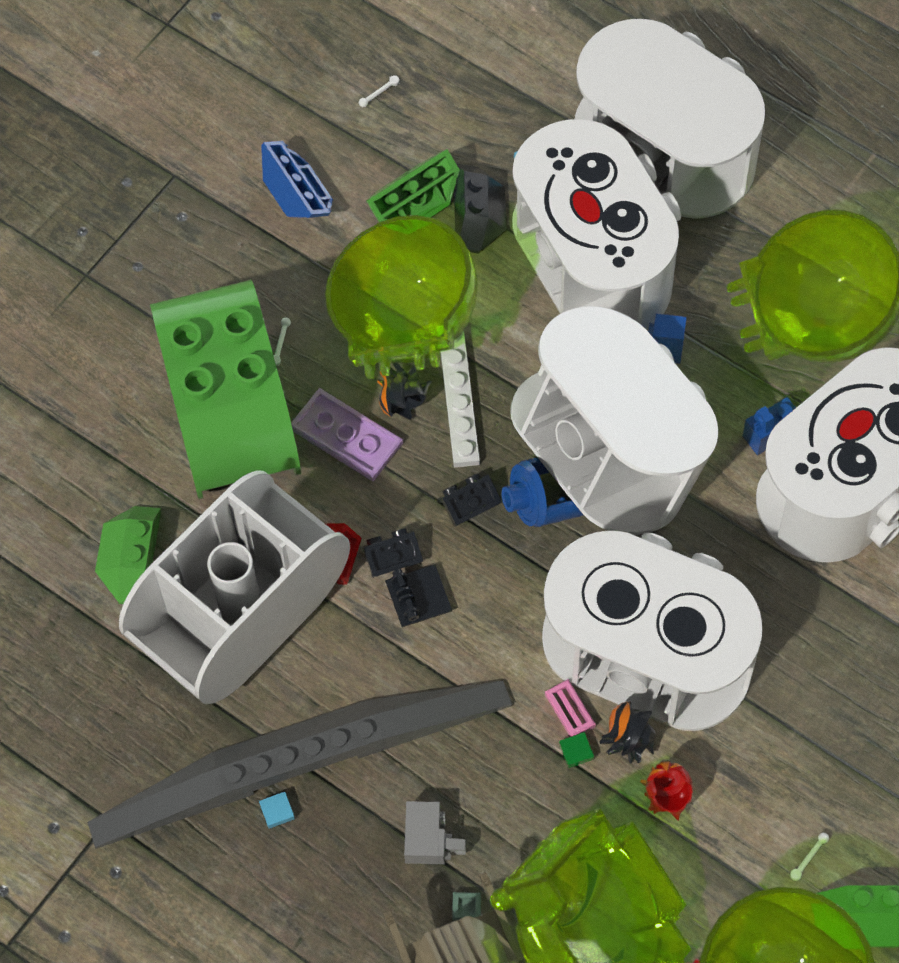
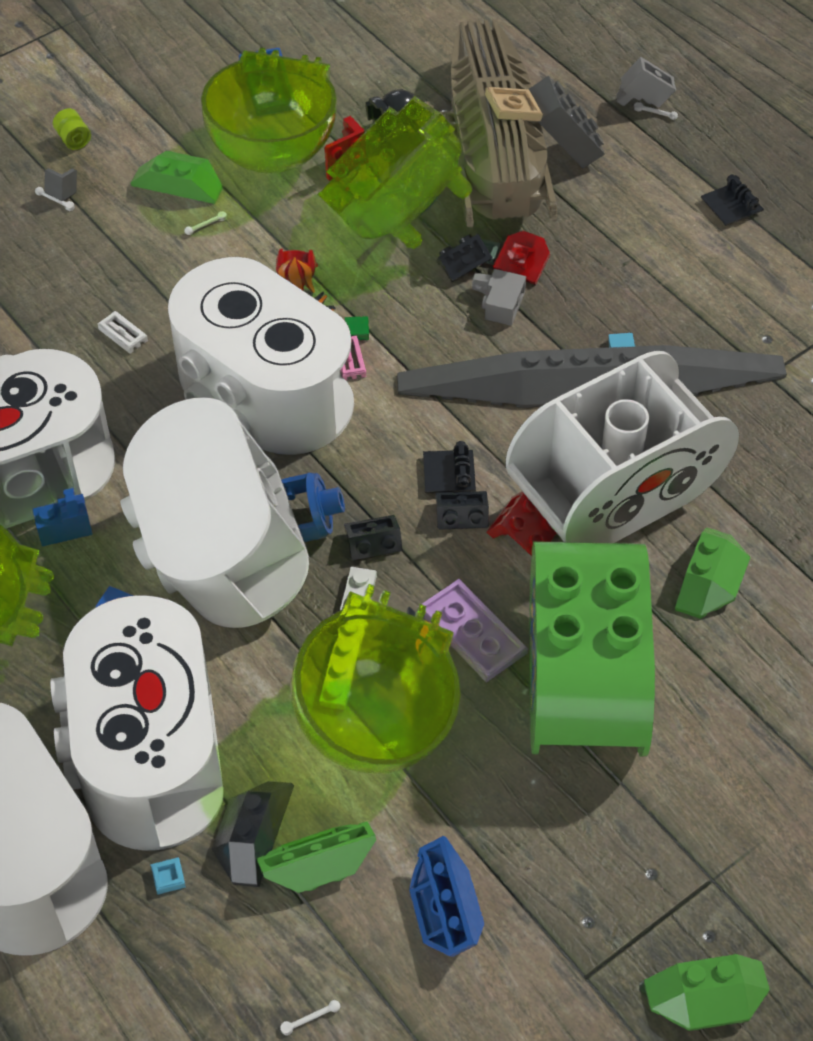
camera: 165 degrees left, 10 degrees down
white hinge [273,318,291,366] -> none
none -> white tile [98,311,148,354]
none -> black bracket [436,234,493,282]
none -> red piece [493,230,551,285]
none -> bright green wedge [644,954,770,1031]

